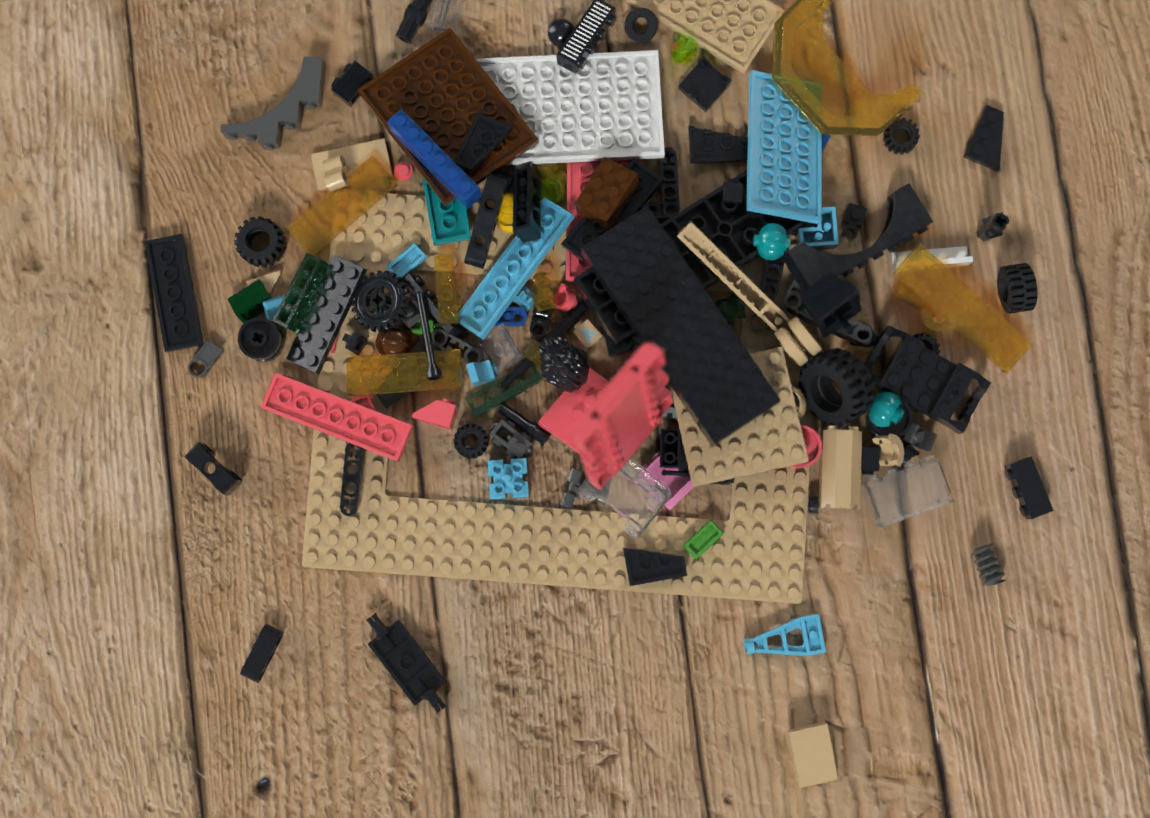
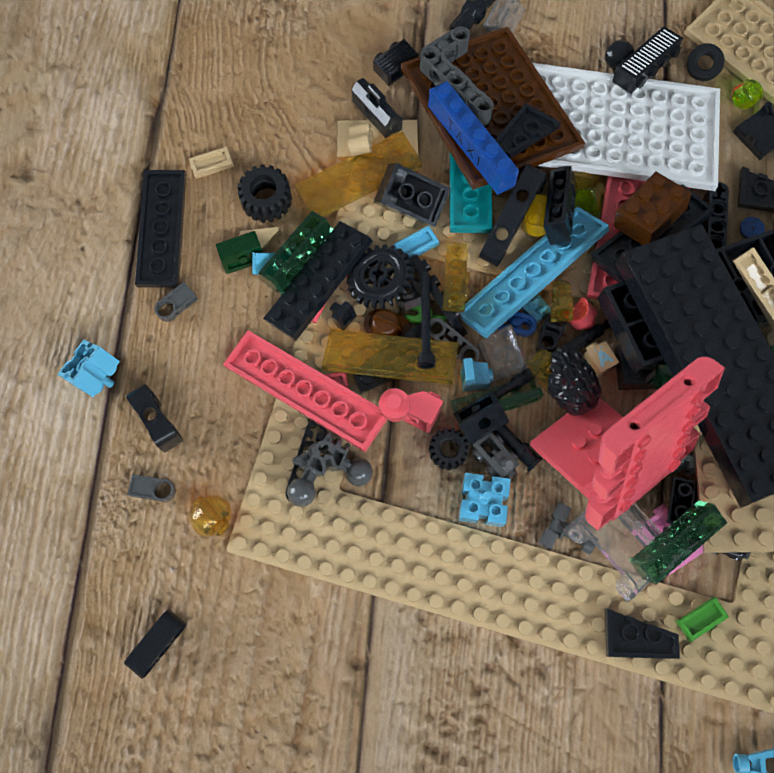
camera: 10 degrees right, 10 degrees down
dark grey arch [220,56,326,150] -> none
black wheel [237,317,285,362] -> none
black plate [366,613,447,713] -> none
coral plate [394,162,413,181] -> none
none -> medium azure brick [57,340,120,397]
none -> dark grey piece [127,474,176,502]
none -> tan tile [189,146,234,179]
none -> clear yellow plant [190,496,231,536]
none -> dark grey piece [287,433,373,507]
none -> black piece [352,78,402,138]
none -> black slope [373,163,451,227]
none -> coral piece [379,388,410,422]
none -> dark grey beam [420,26,493,125]
none -> black brick [453,392,509,444]
none -> clear green brick [629,501,727,585]
none -> blue piece [739,217,765,238]

